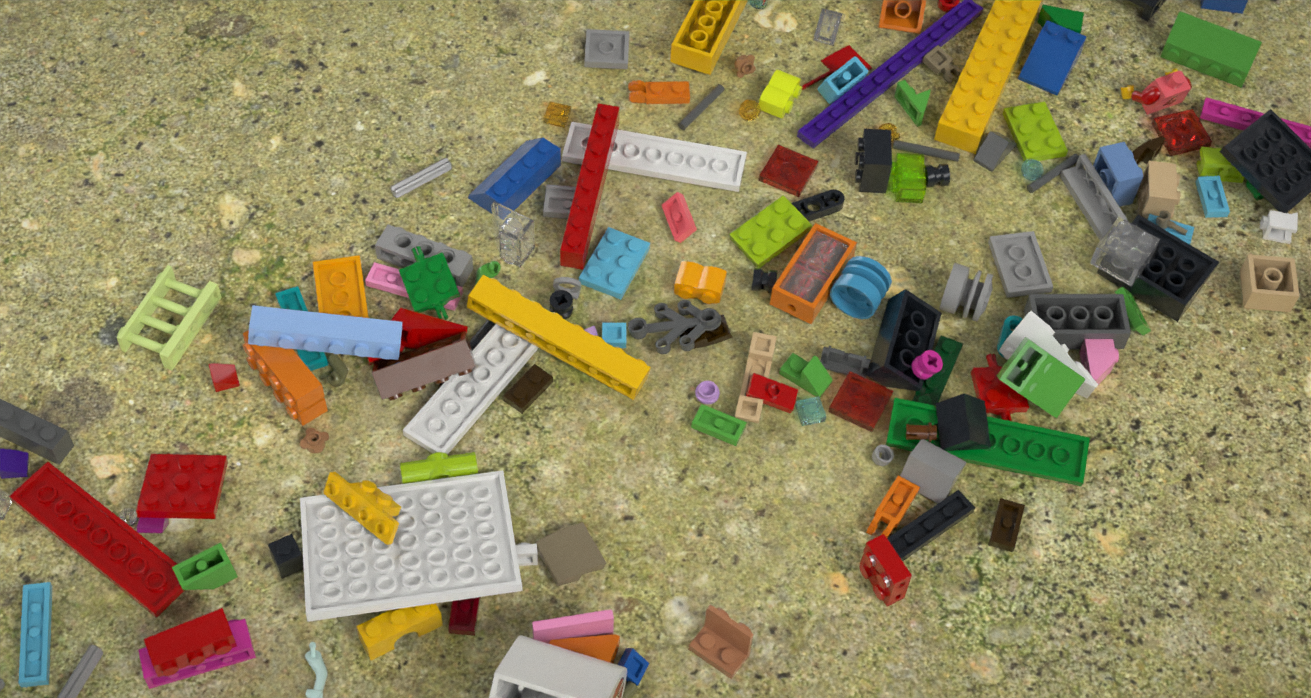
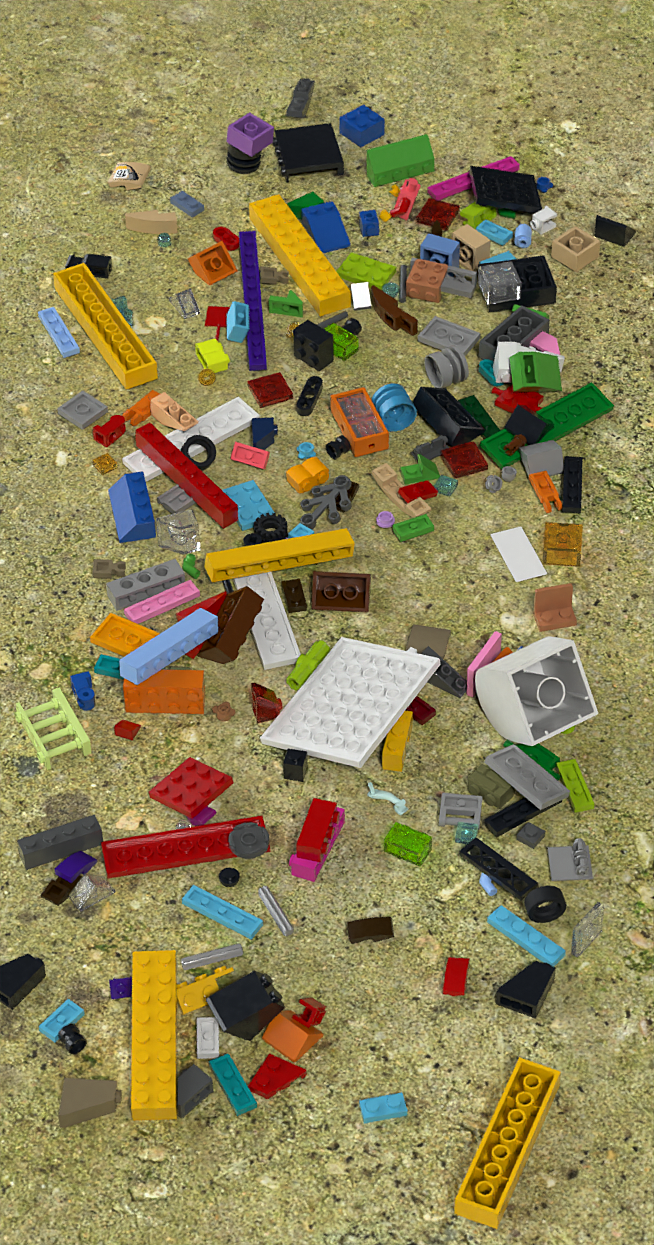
camera: 45 degrees left, 10 degrees down
bright green slope [172,543,238,590] -> none
yellow bracket [323,472,401,545] -> none
light grey axle [390,158,452,198] -> none
green plate [399,246,461,320] -> none
light grey piece [553,277,581,300] -> none
dark grey bar [678,84,725,130] -> none
lime plate [729,195,812,268] -> none
medium nougat plate [734,54,756,78] -> none
red piece [859,534,912,607] -> none
dark pink wheel [912,350,943,380] -> none
dark brown plate [988,498,1025,552] -> none
dark tan hand [1156,210,1188,235] -> none
none -> blue leg [70,671,96,711]
none -> dark tan plate [92,559,126,578]
none -> red leg [93,415,126,448]
none -> light nougat slope [150,392,198,431]
none -> black tyre [181,435,217,471]
none -> black plate [219,868,240,887]
none -> dark grey tile [229,822,269,859]
none -> clear red slope [251,682,283,723]
none -> dark blue slope [252,417,278,450]
none -> black tyre [254,513,288,543]
none -> medium azure plate [297,442,316,459]
none -> reddish brown slope [311,571,371,612]
none -> blue brick [359,210,379,237]
none -> reddish brown slope [371,285,418,336]
none -> nougat bracket [406,259,448,303]
none -> dark grey slope [421,646,467,698]
none -> light grey plate [485,475,502,493]
none -> white sticker [491,527,547,582]
none -> light blue brick [515,224,532,248]
none -> clear yellow brick [543,522,583,567]

